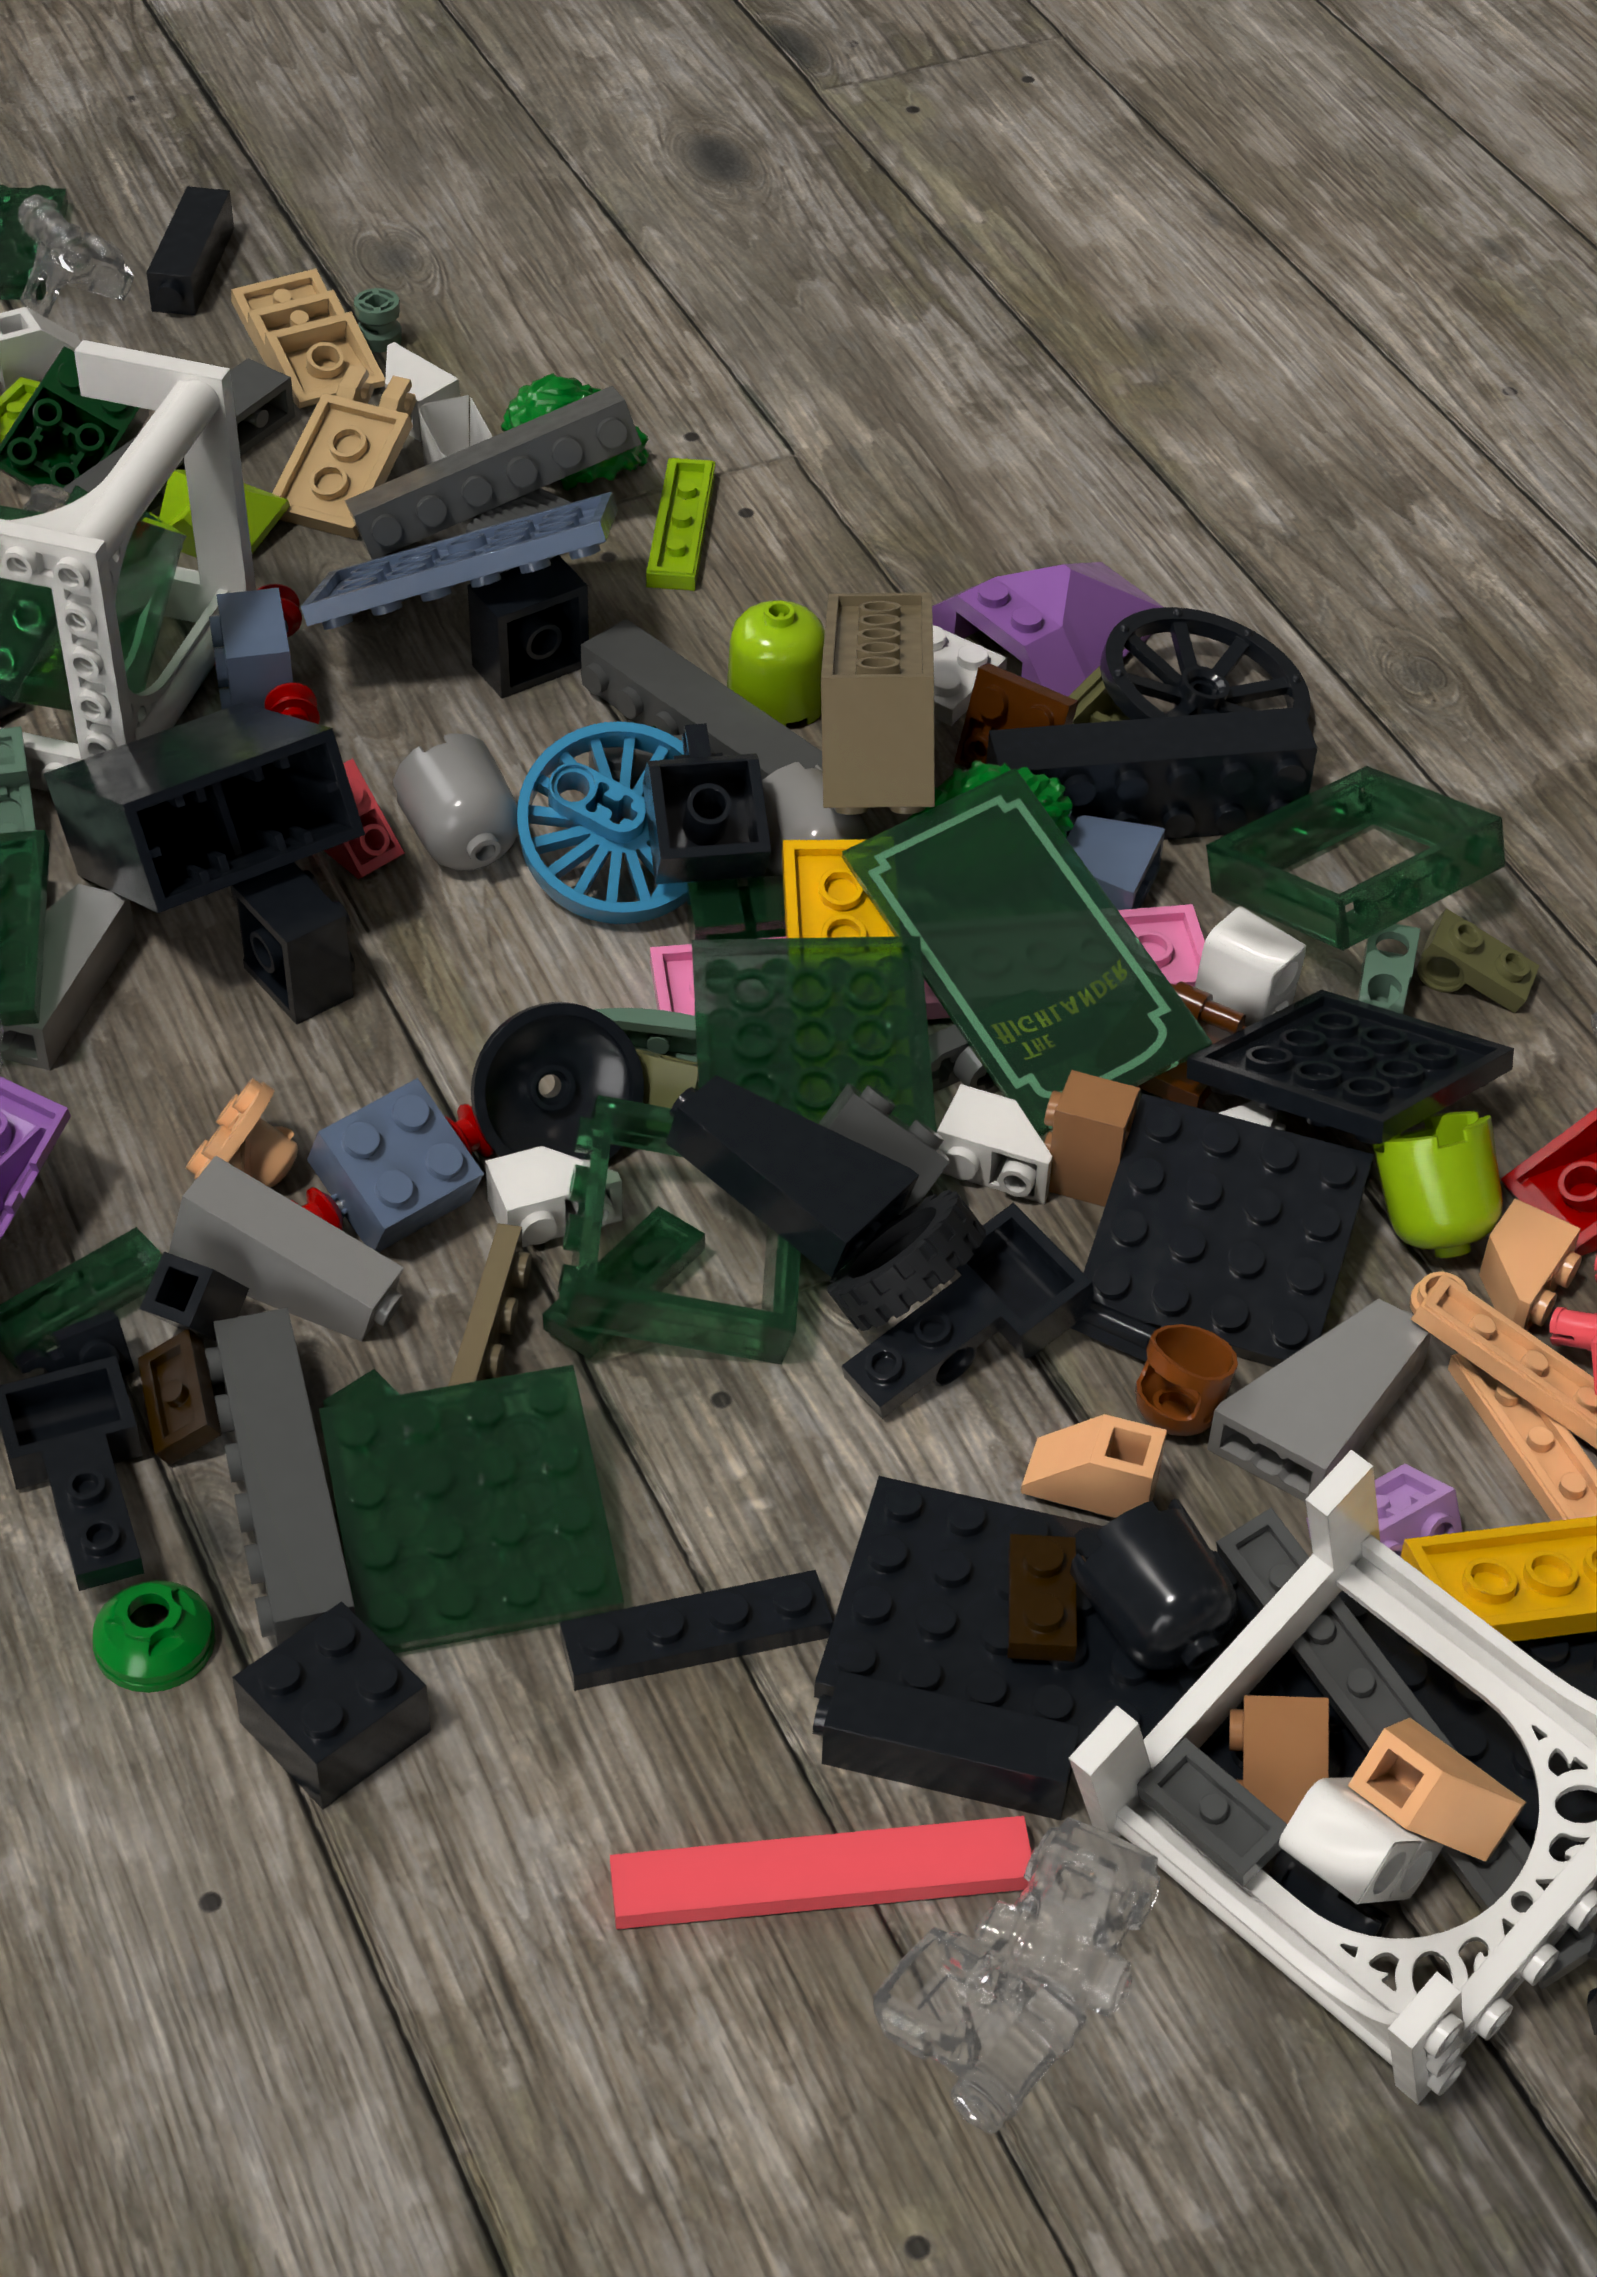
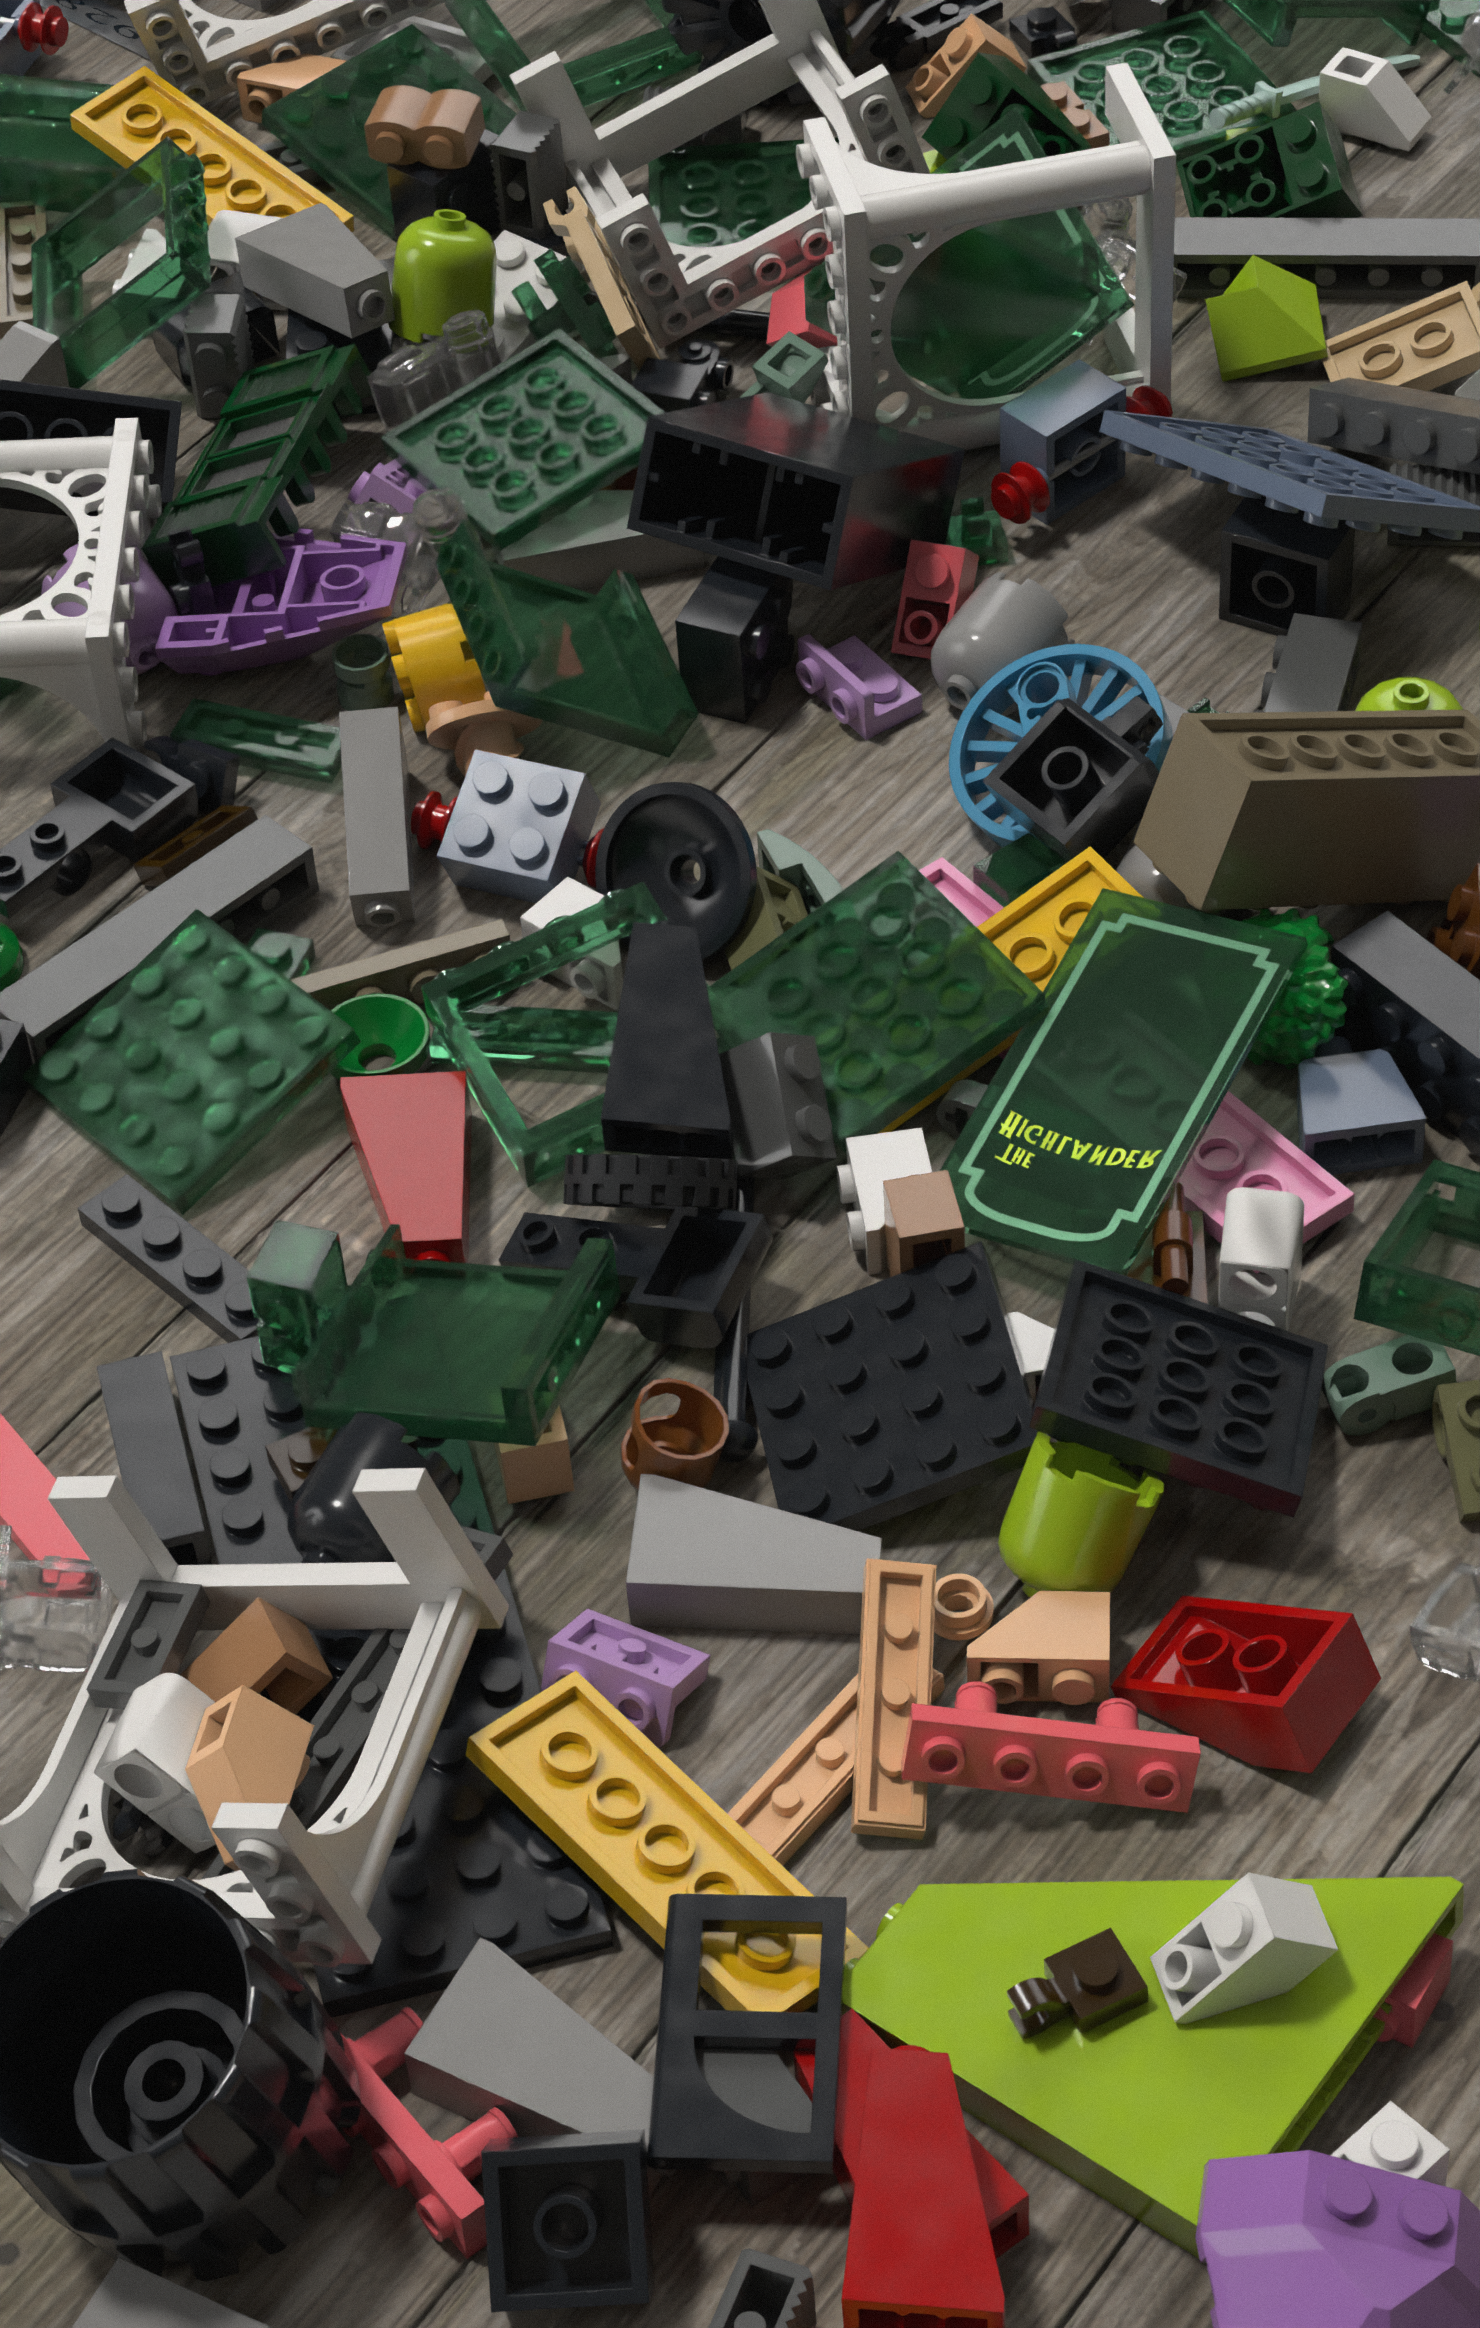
camera: 65 degrees right, 0 degrees up
black brick [140,1252,250,1342] -> none
none -> clear green piece [247,1220,354,1378]
none -> clear green panel [292,1224,621,1446]
none -> green piece [317,993,431,1080]
none -> sand green wheel [332,634,394,711]
none -> slope [340,1071,472,1285]
none -> yellow brick [382,601,486,733]
none -> clear green panel [435,520,699,758]
none -> lavender bracket [796,634,922,740]

